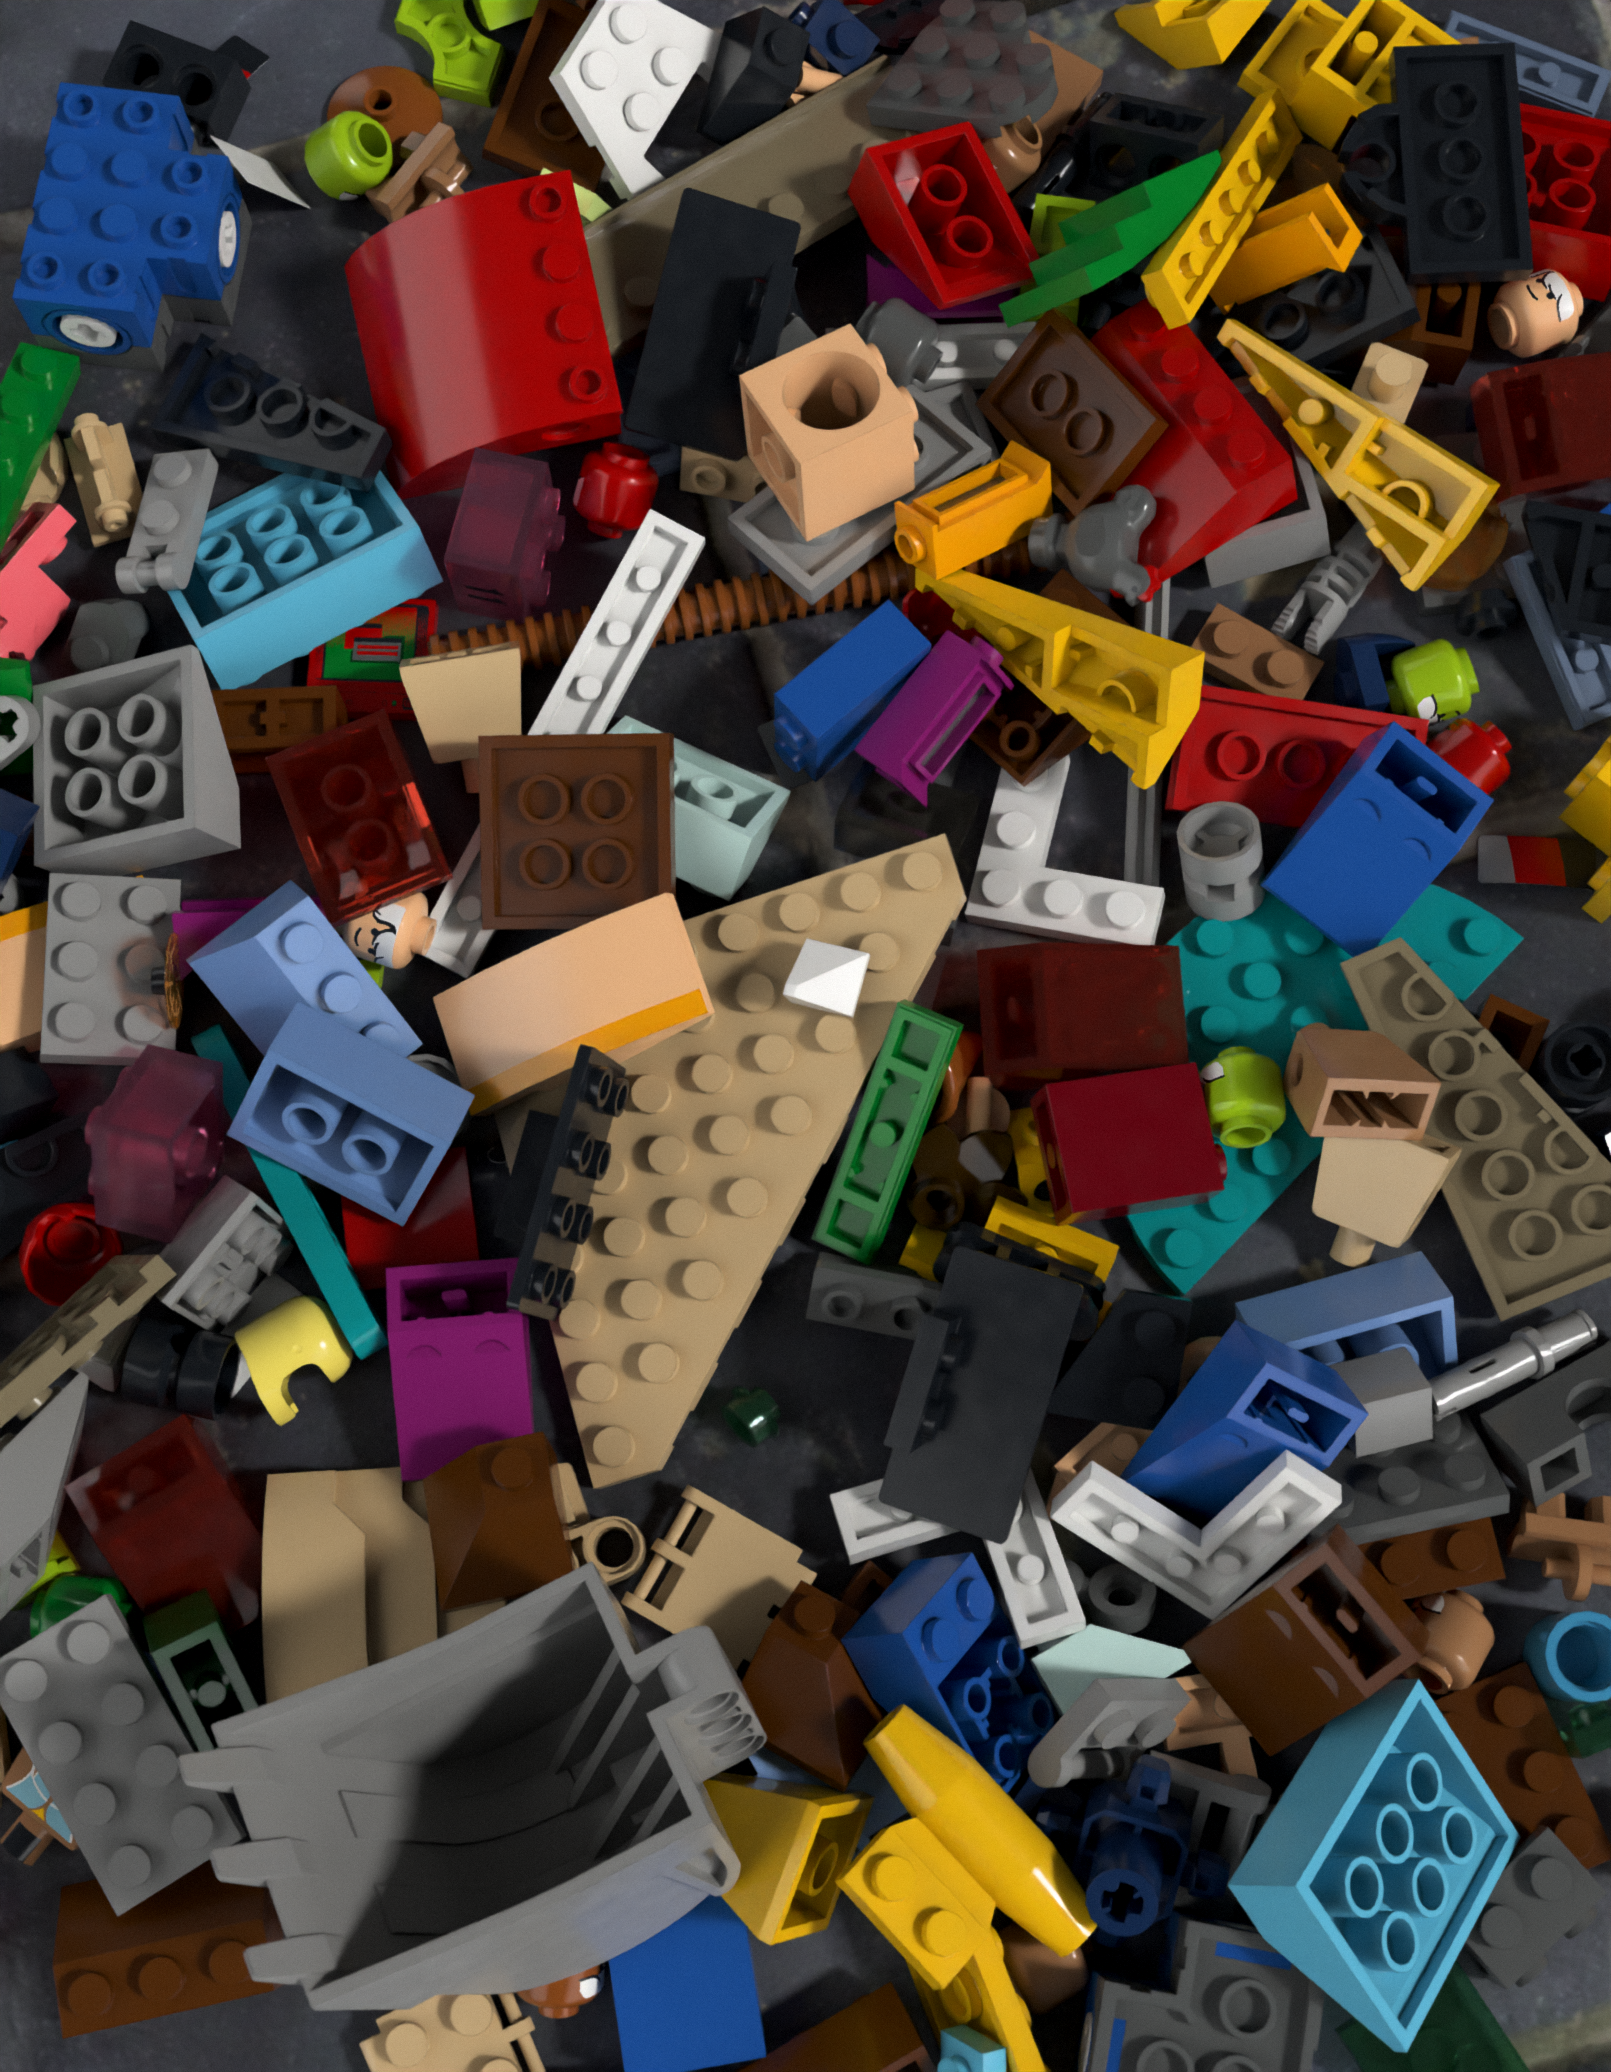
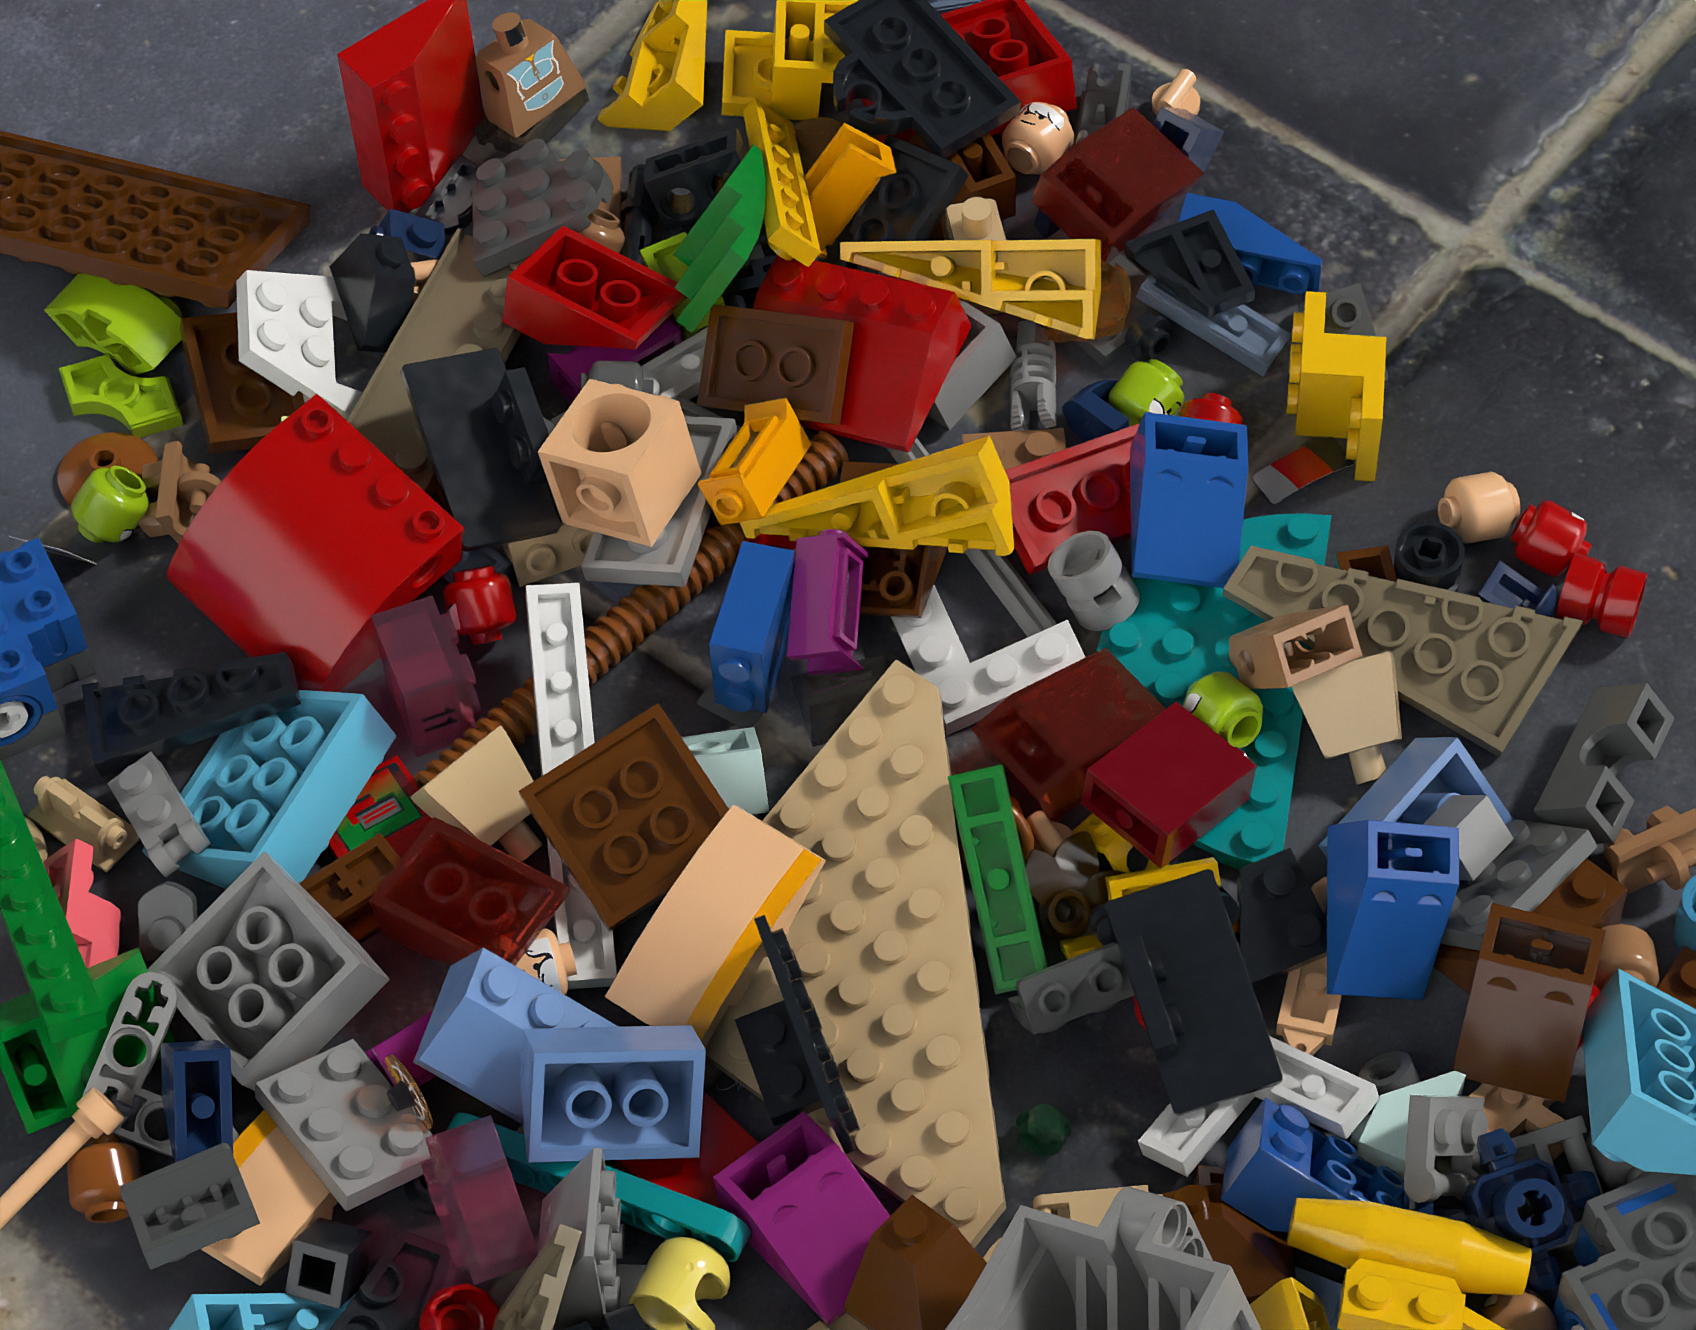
camera: 30 degrees left, 20 degrees down
white slope [783,938,870,1018] -> none
dark grey animal [1028,485,1161,607] -> none
white plate [1050,1449,1342,1620] -> none
light grey pin [1428,1309,1598,1424] -> none

